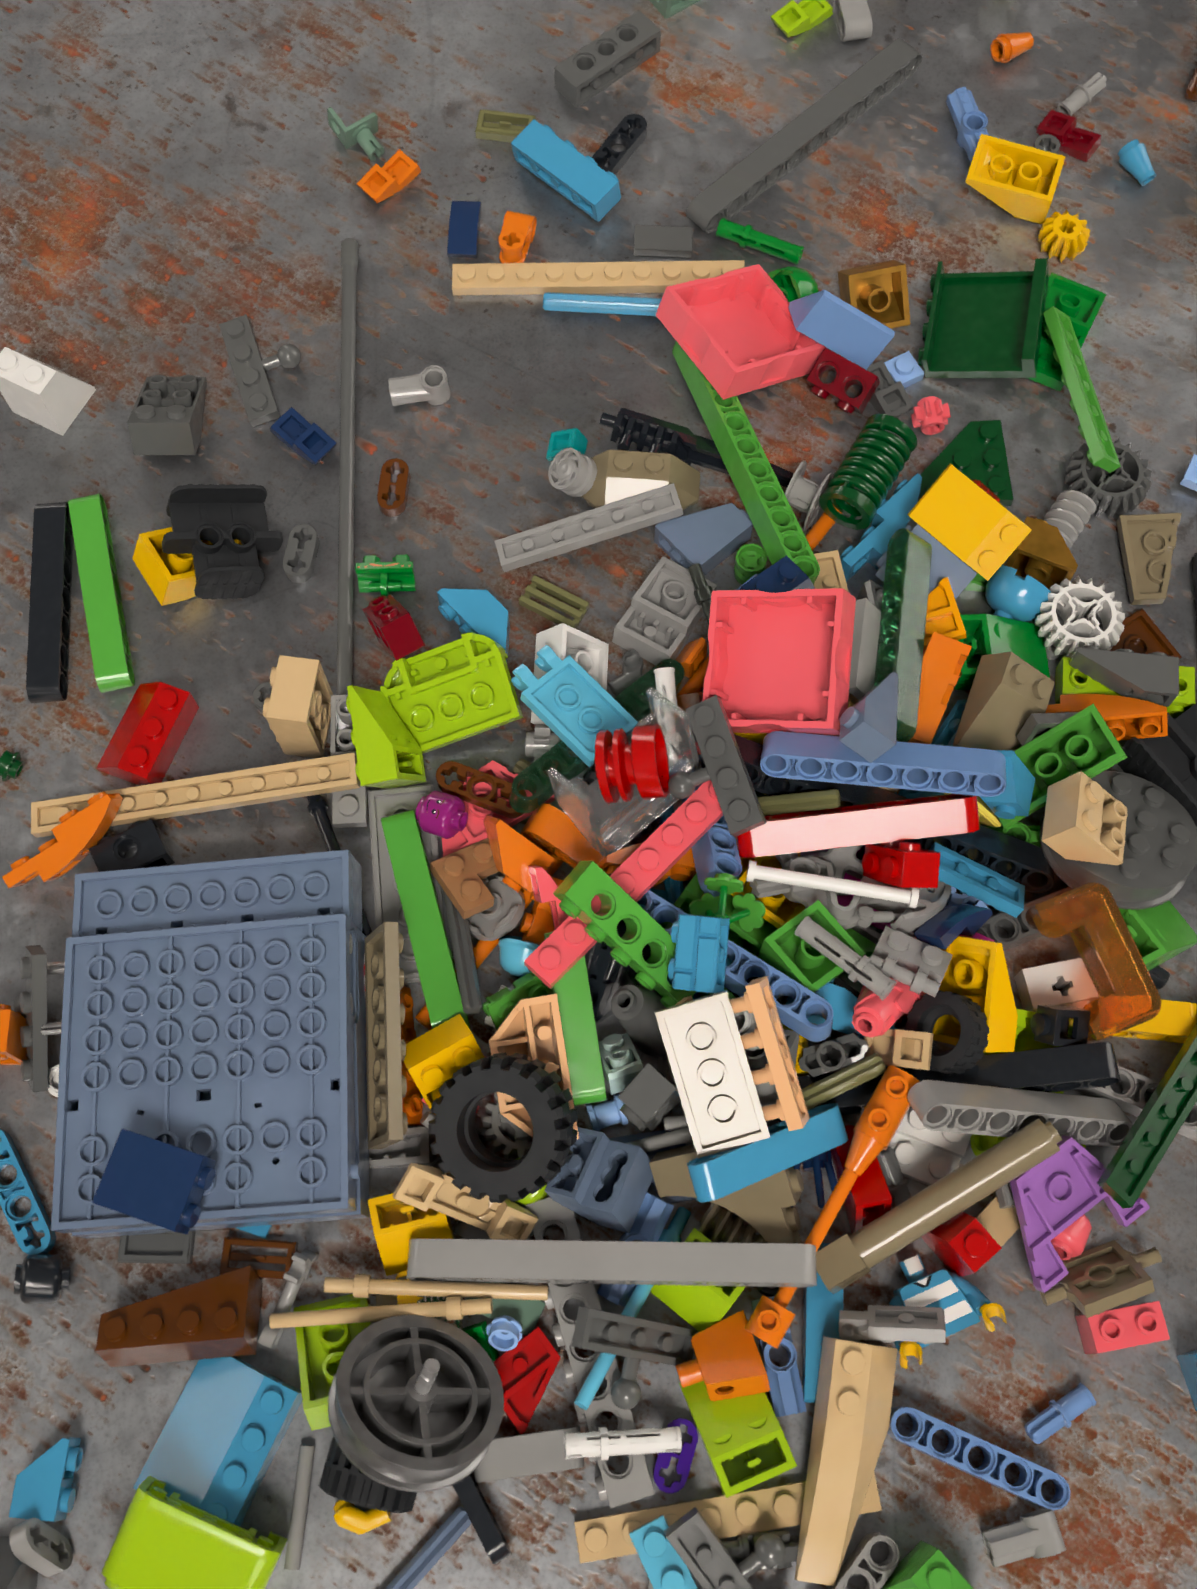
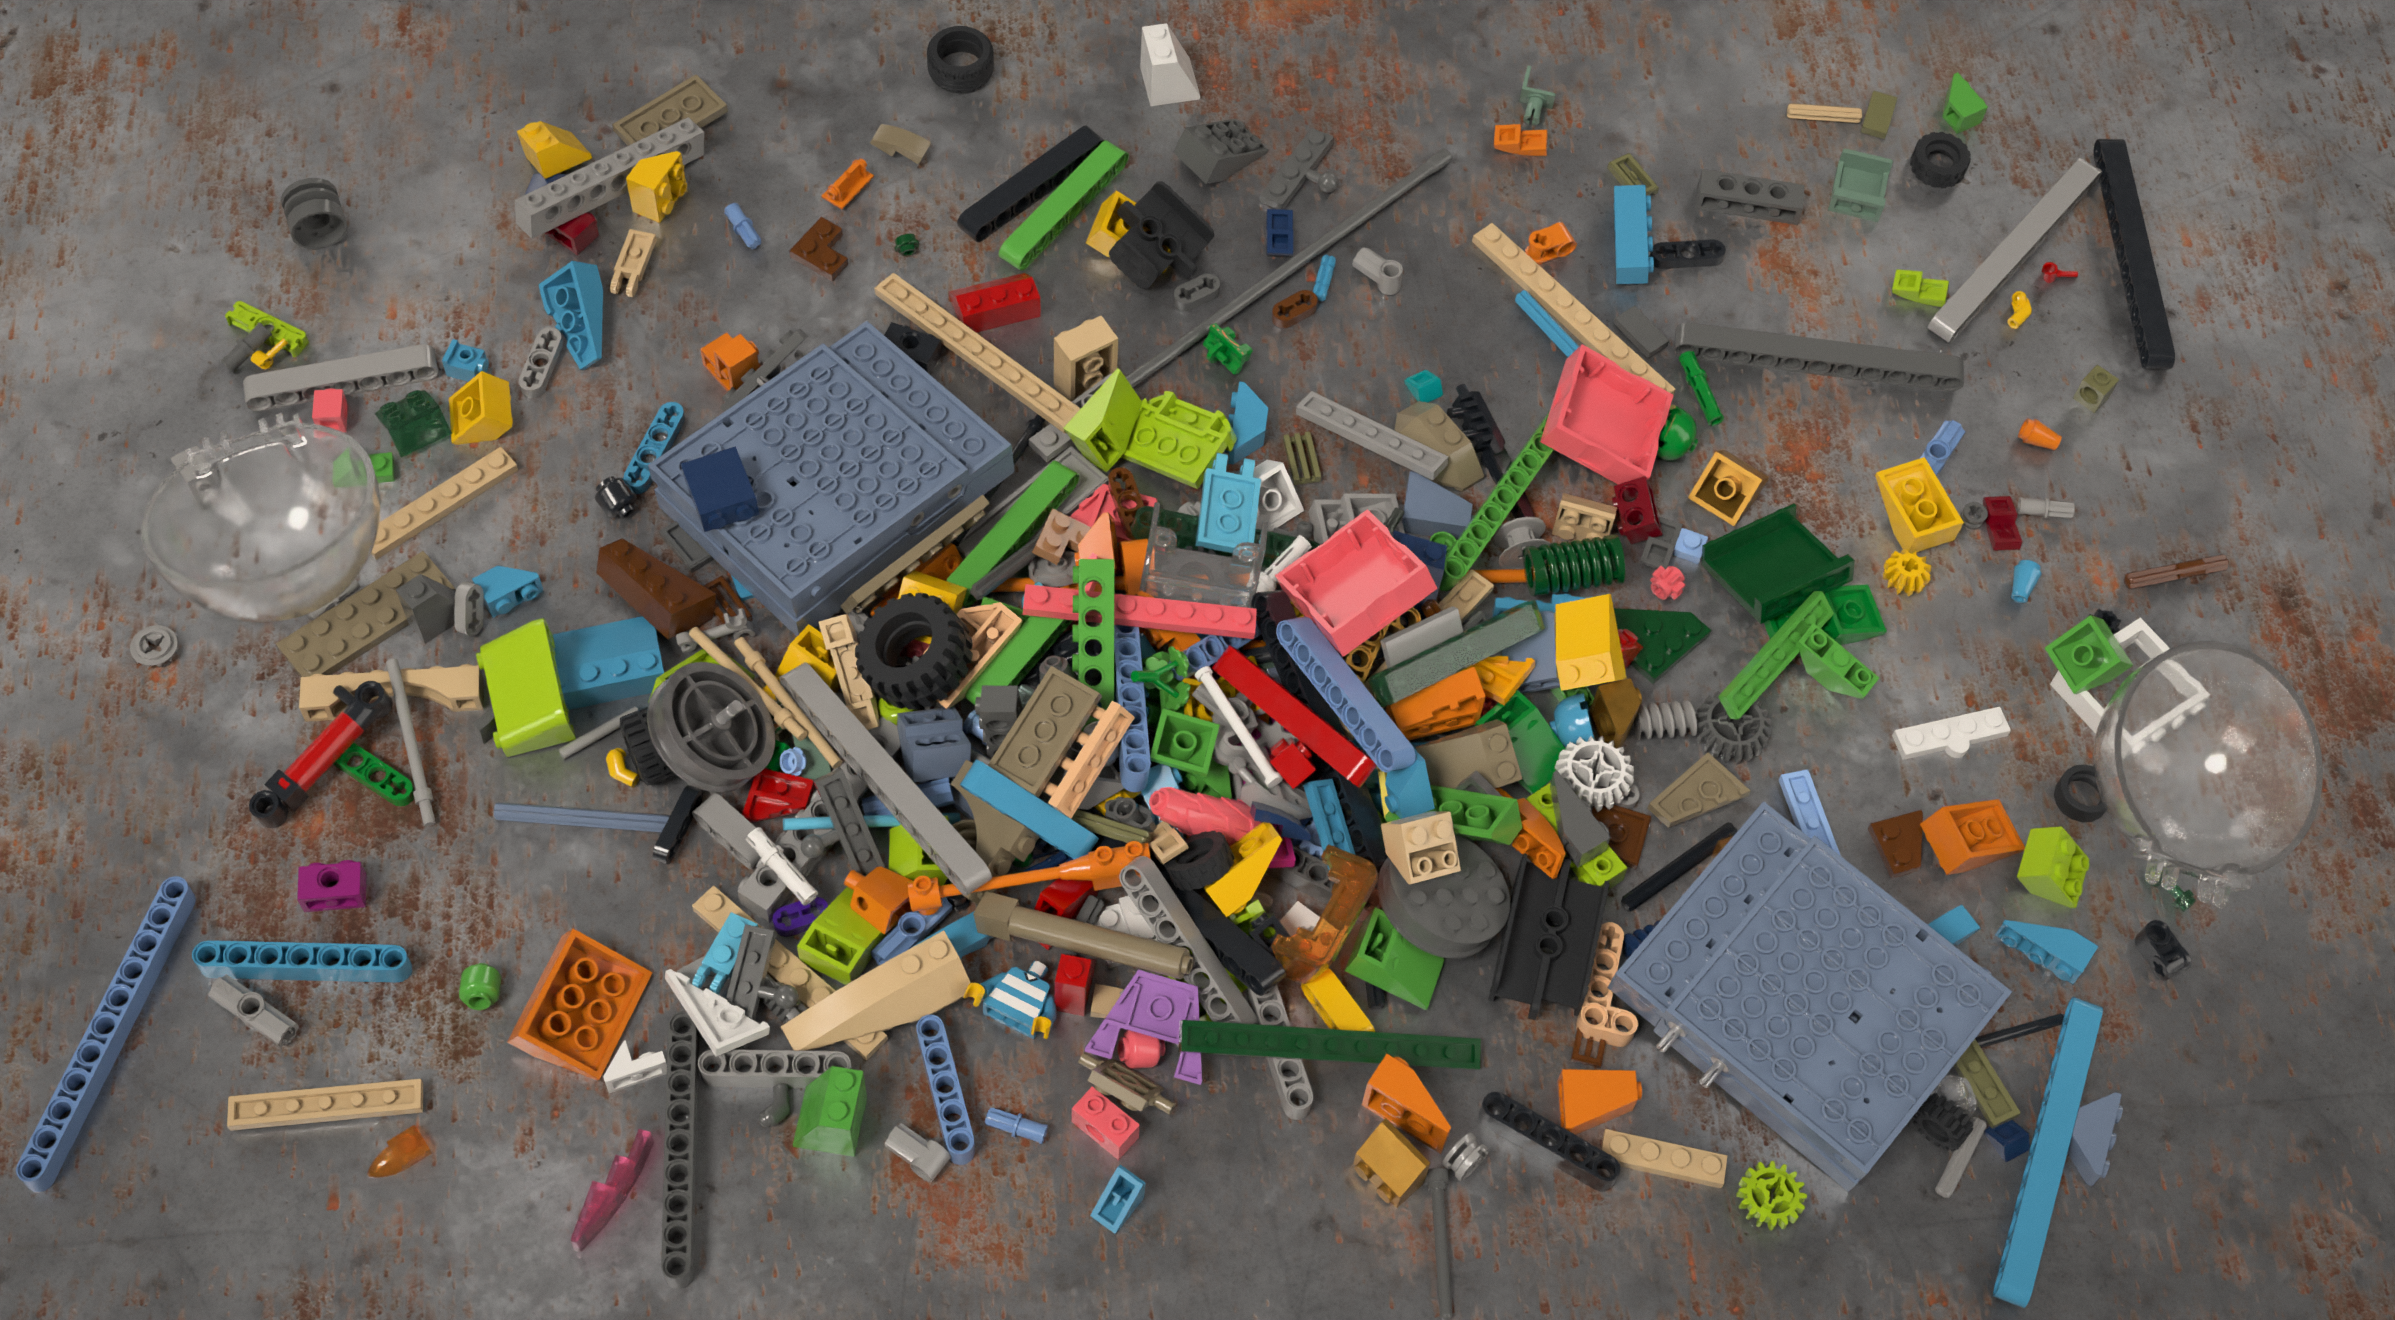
camera: 45 degrees right, 10 degrees down
orange slope [2,791,123,888] -> none
dark red brick [362,594,425,661] -> none
magenta head [415,791,468,839] -> none
dark blue slope [447,201,481,258] -> none
light grey wheel [548,448,597,497] -> none
red wheel [595,723,670,804] -> none
dark grey plate [668,695,767,837] -> none
dark azure brick [668,914,730,993] -> none
olive axle [757,789,841,815] -> none
medium blue slope [788,290,895,370] -> none
light grey pin [794,916,897,1001] -> none
sand blue slope [839,672,898,763] -> none
light grey hinge [839,1305,946,1344] -> none
light grey plate [870,926,953,997] -> none
none -> dark azure axle [1313,254,1336,302]
none -> tan slope [1552,493,1617,541]
none -> bright green slope [1796,623,1879,699]

